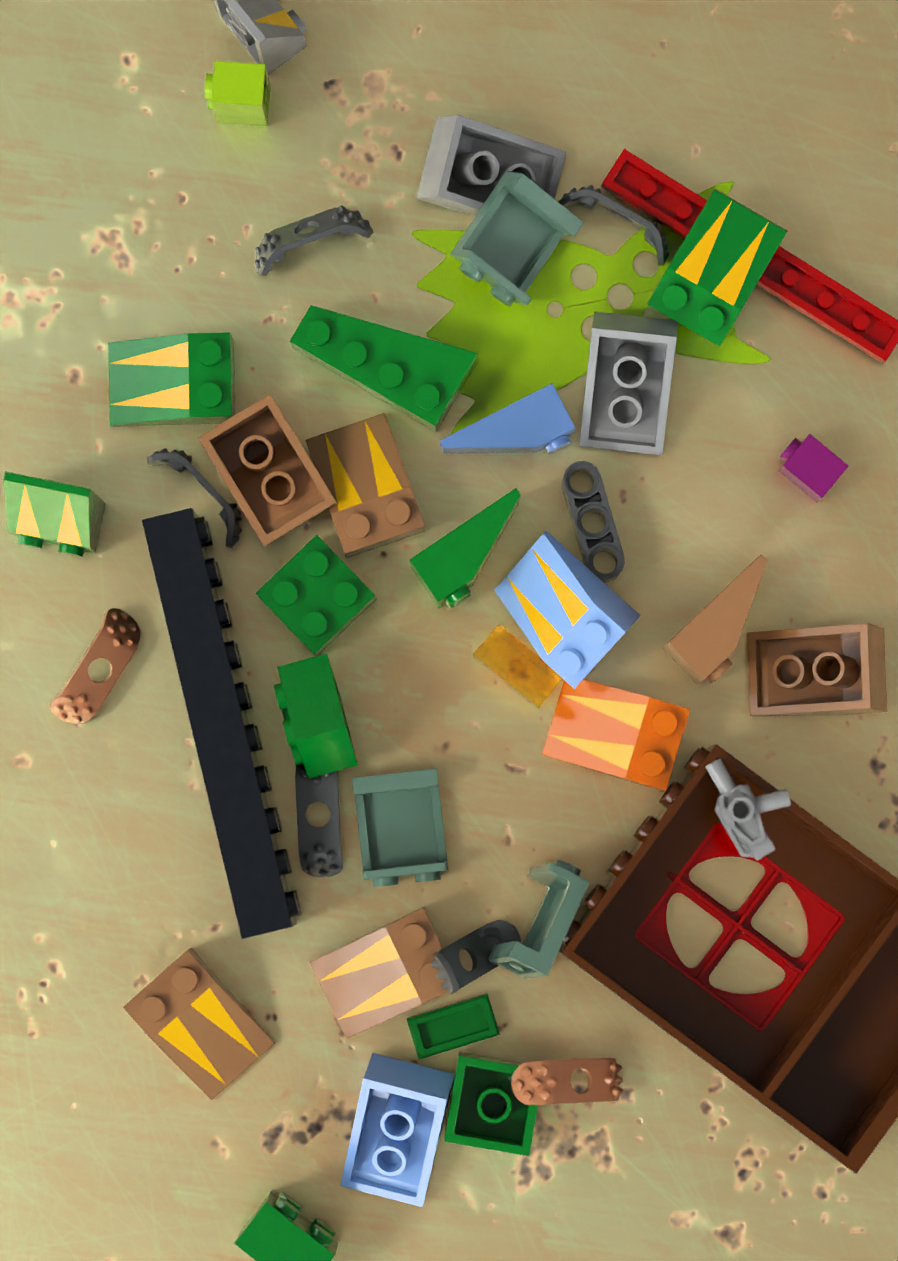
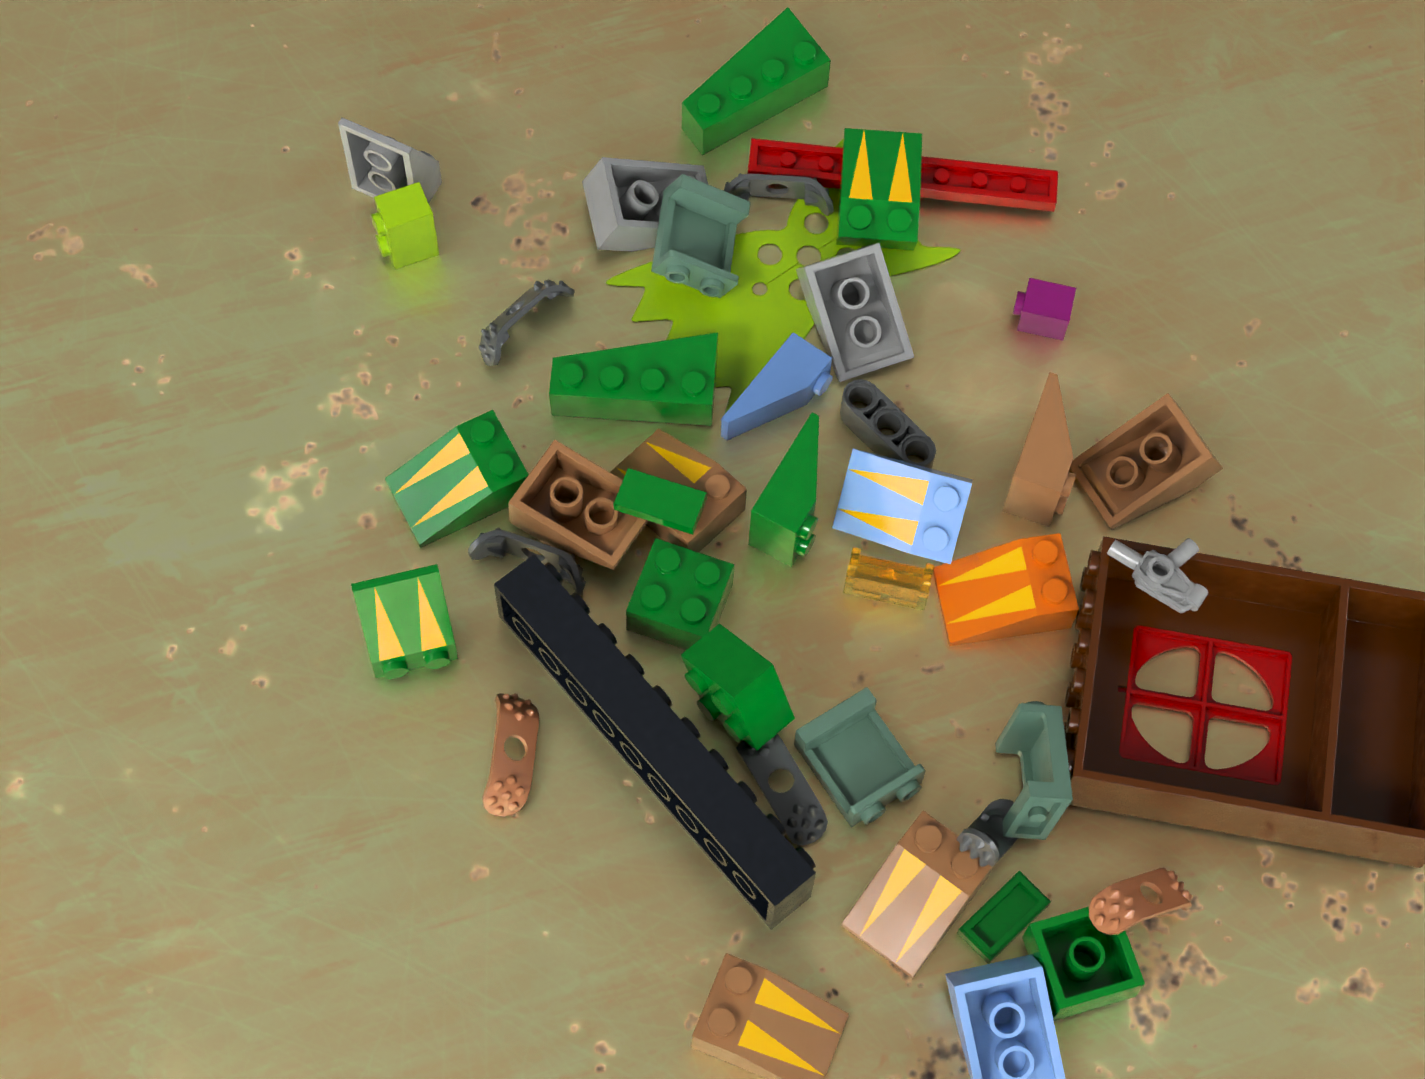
camera: 30 degrees left, 20 degrees down
none -> green tile [613,468,707,535]
none -> green wedge [681,7,831,156]

